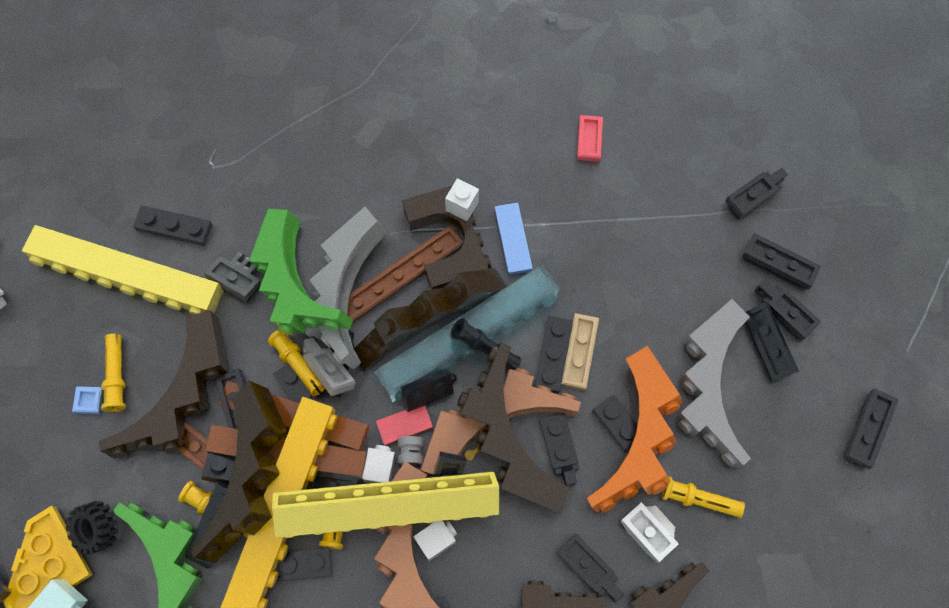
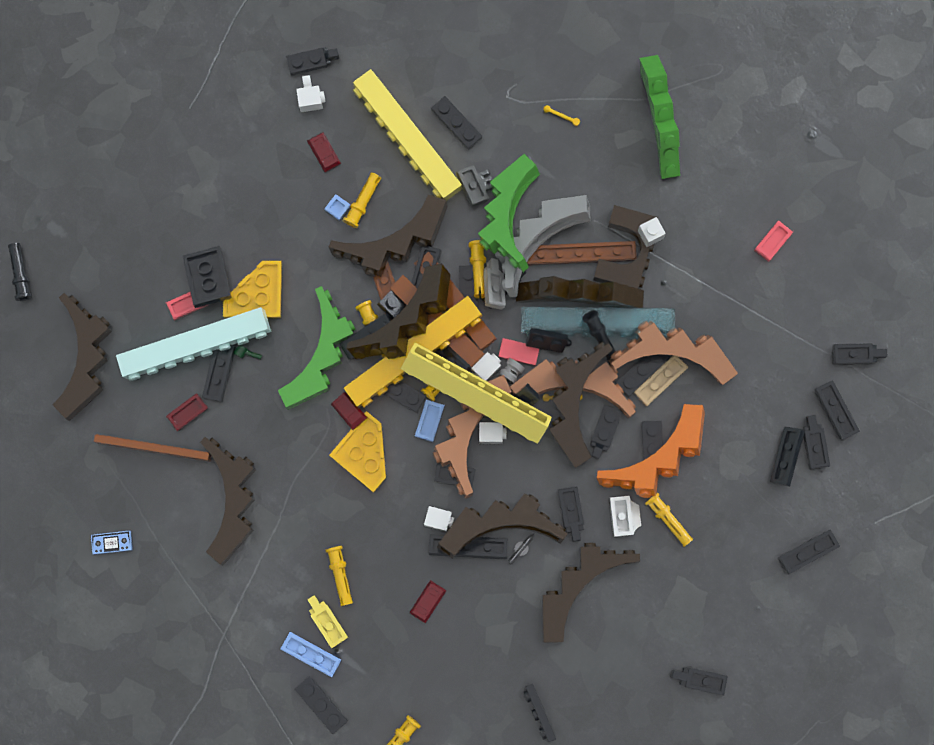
camera: 40 degrees right, 10 degrees up
black tyre [66,501,119,555] -> none
light blue tile [494,203,533,276] -> none
light grey arch [676,299,751,470] -> none
none -> dark red tile [307,132,341,172]
none -> light blue tile [415,400,445,442]
none -> yellow hinge [543,105,580,126]
none -> nougat arch [609,320,738,385]
none -> bright green arch [639,55,680,179]

